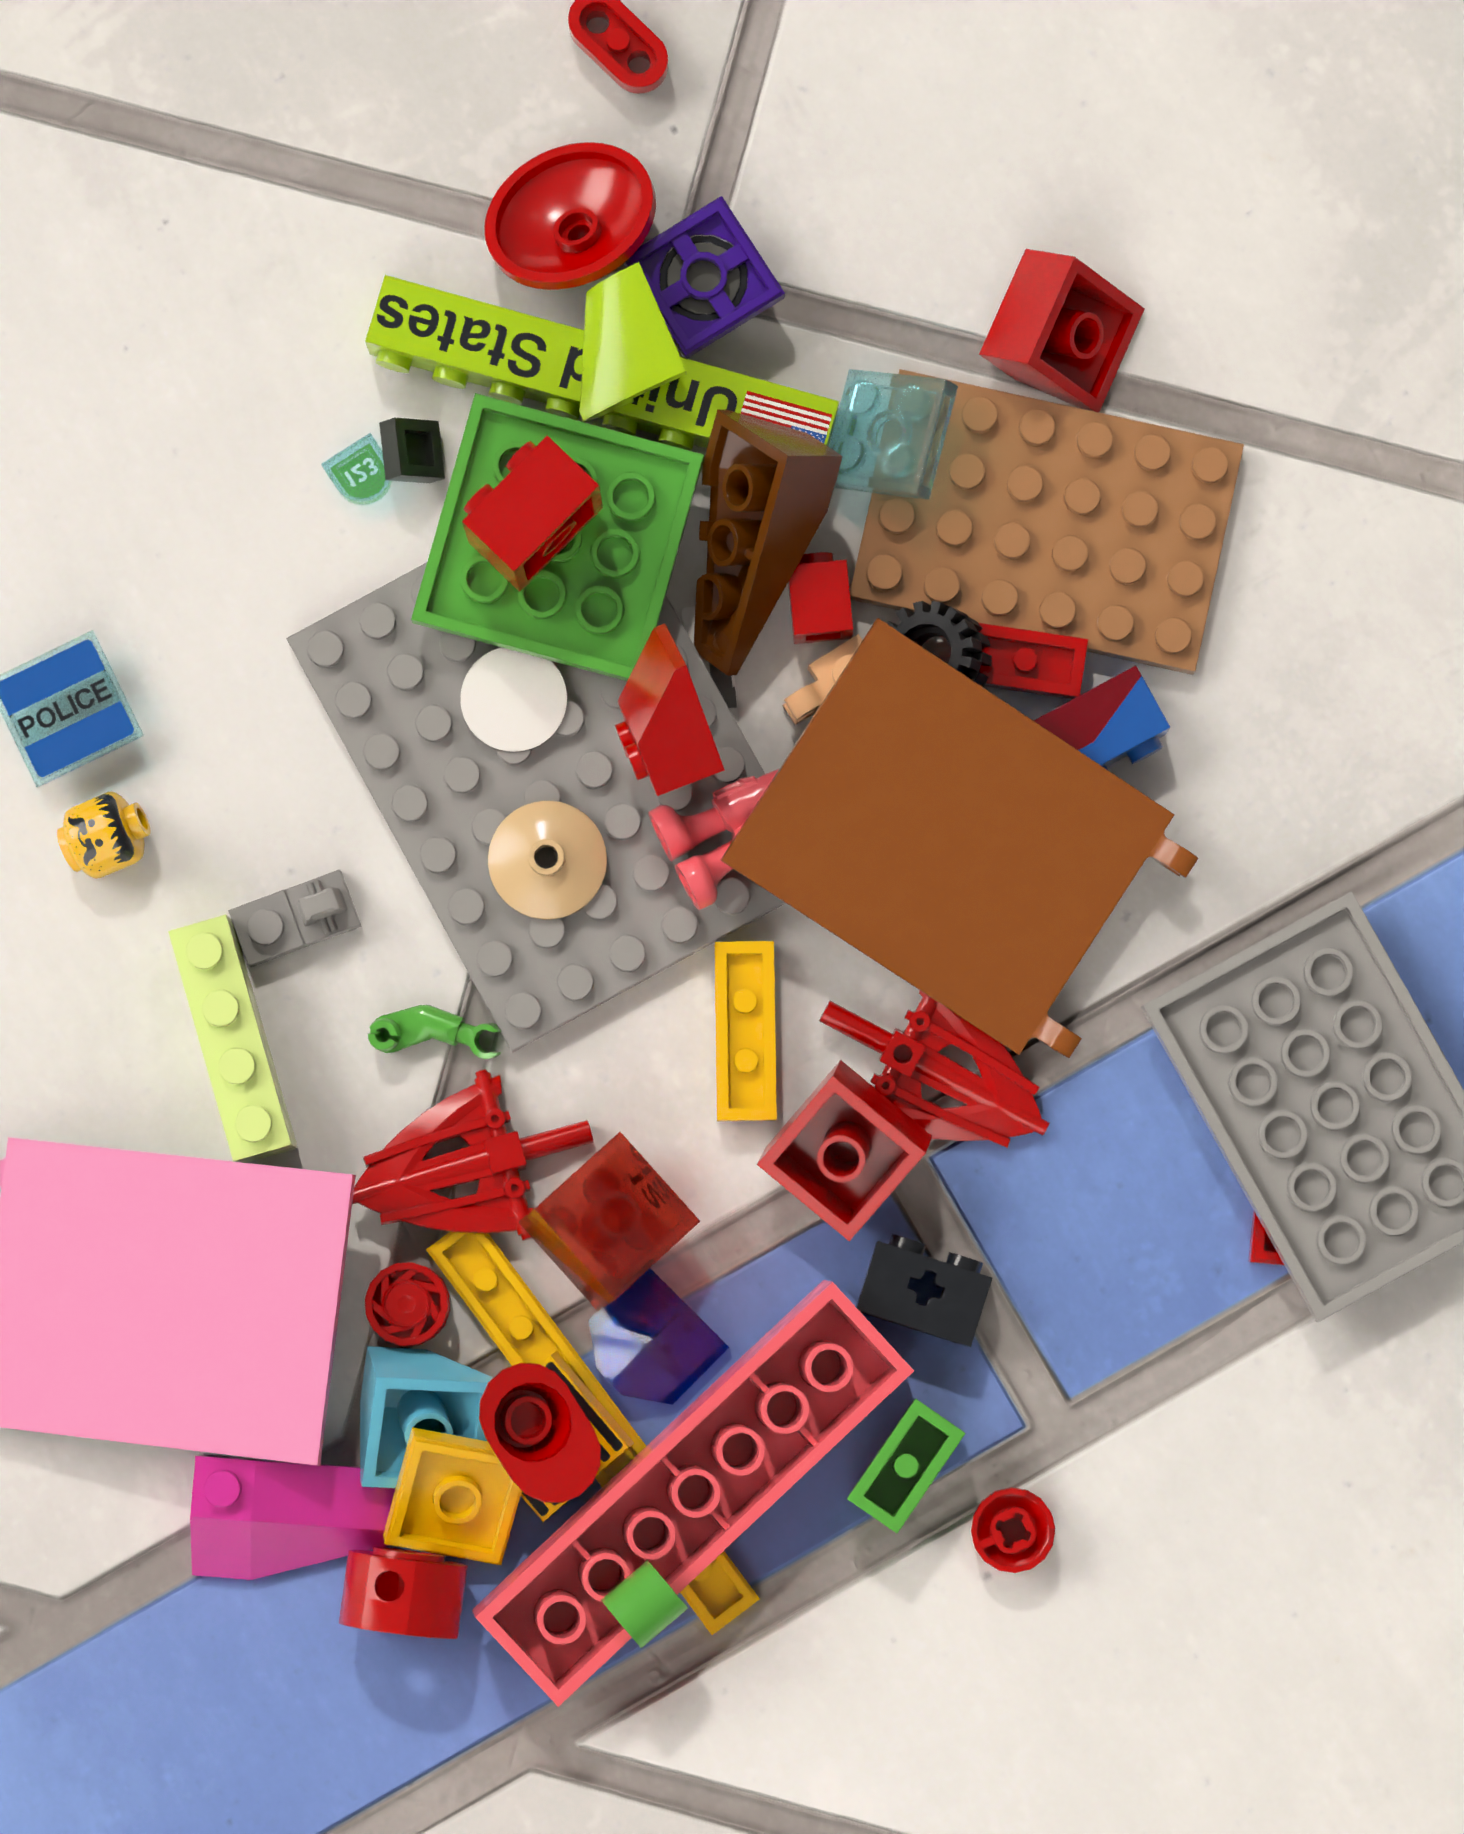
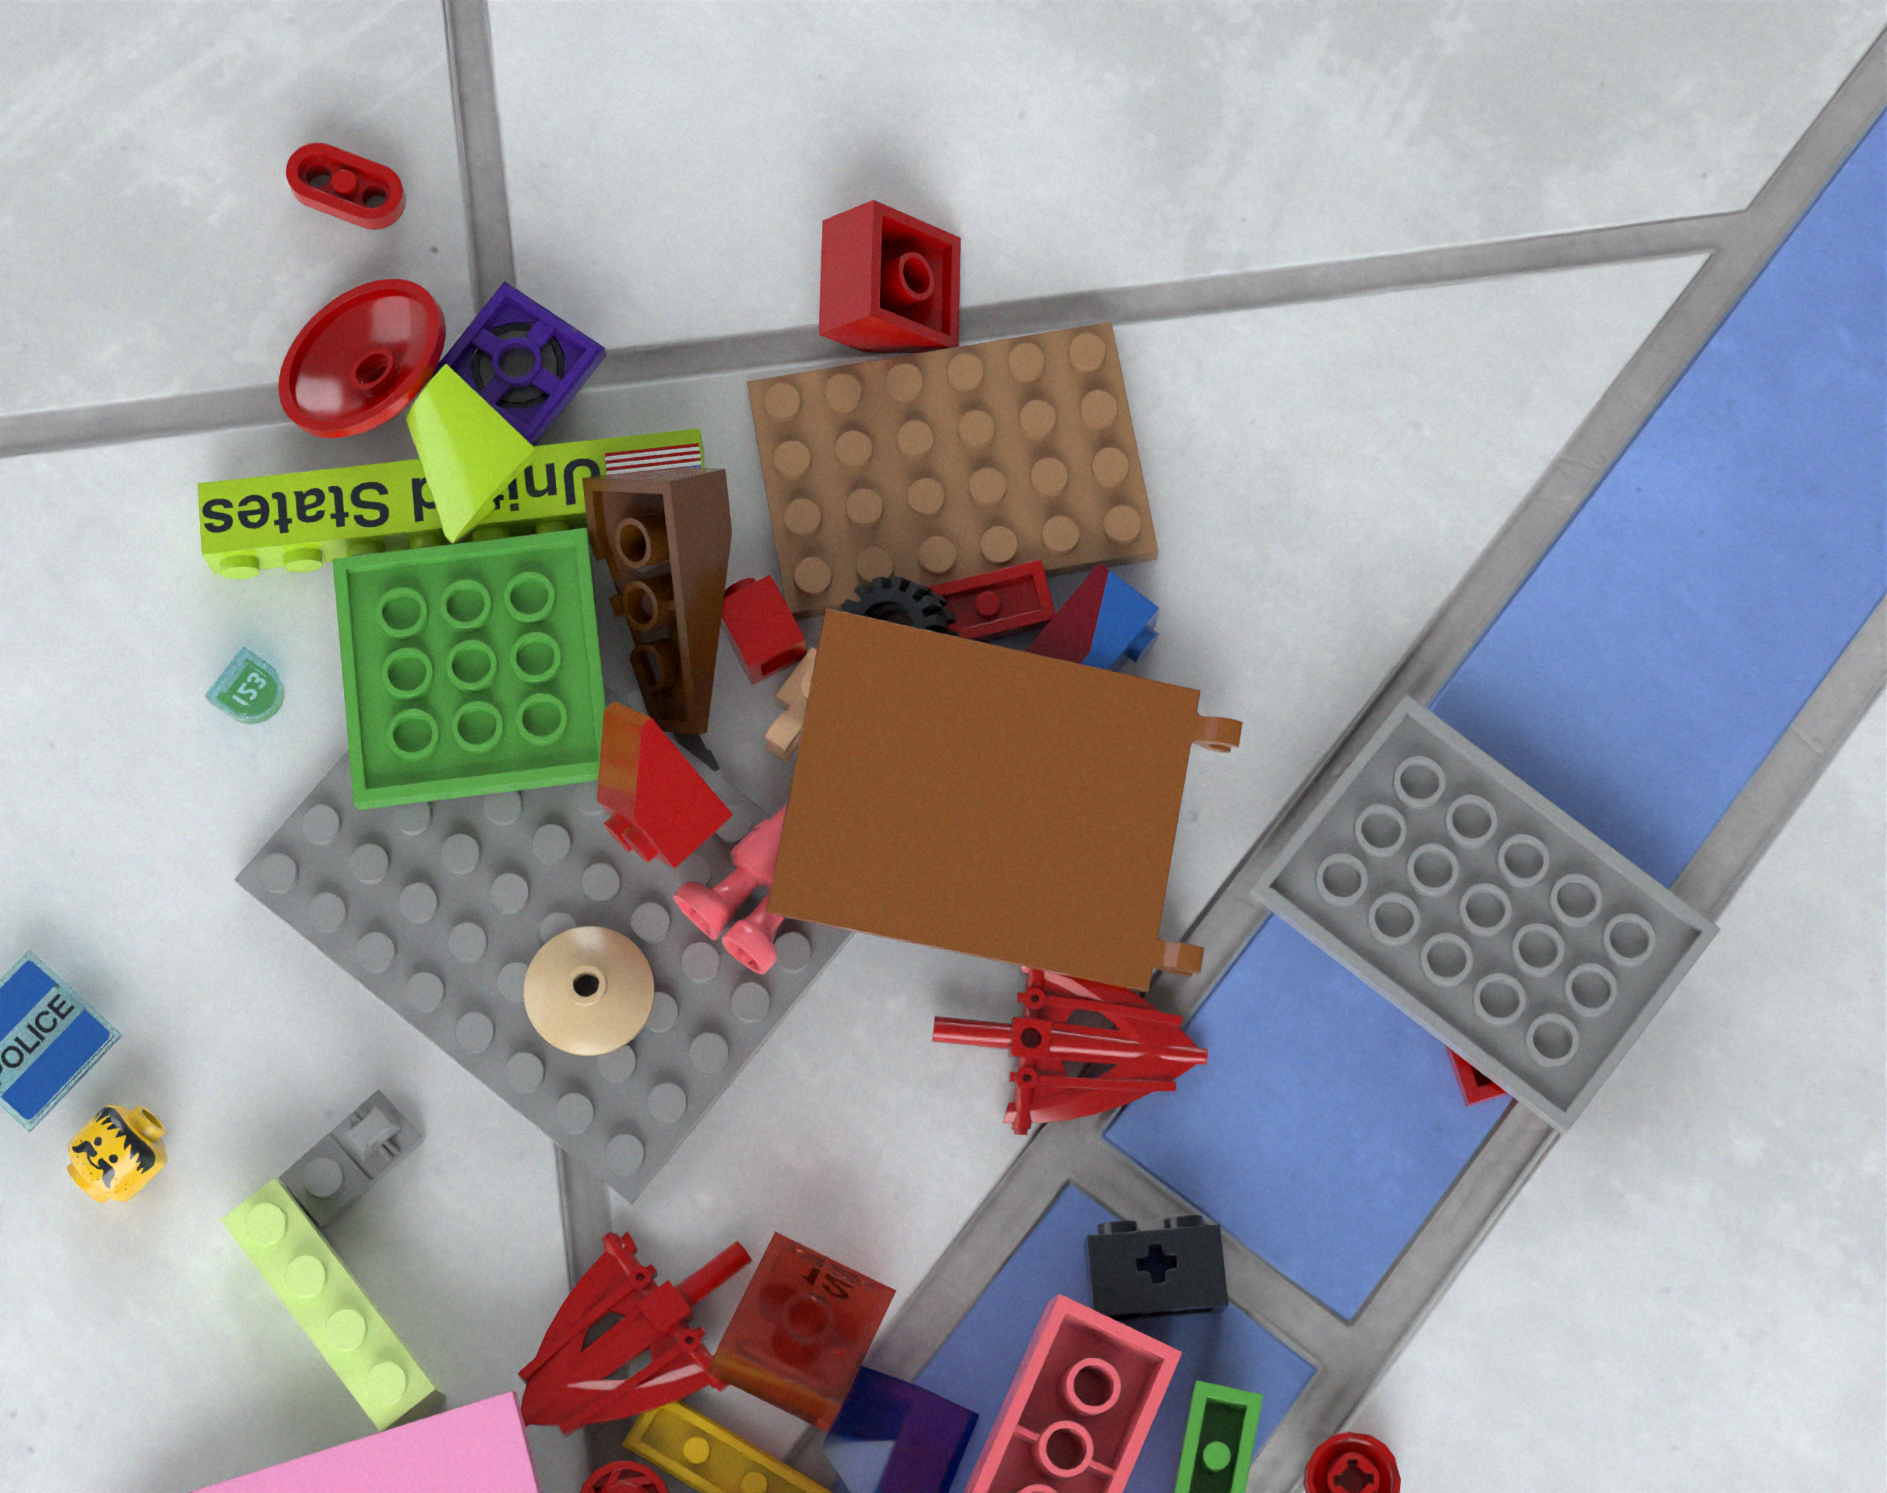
camera: 25 degrees left, 10 degrees down
bright green arm [367,1005,501,1059] -> none
pearl dark grey plate [379,417,445,483] -> none
white sticker [460,647,567,752] -> none
red brick [462,435,603,592] -> none
yellow plate [715,941,777,1122] -> none
red brick [757,1060,932,1242] -> none
clear light blue plate [829,369,958,500] -> none

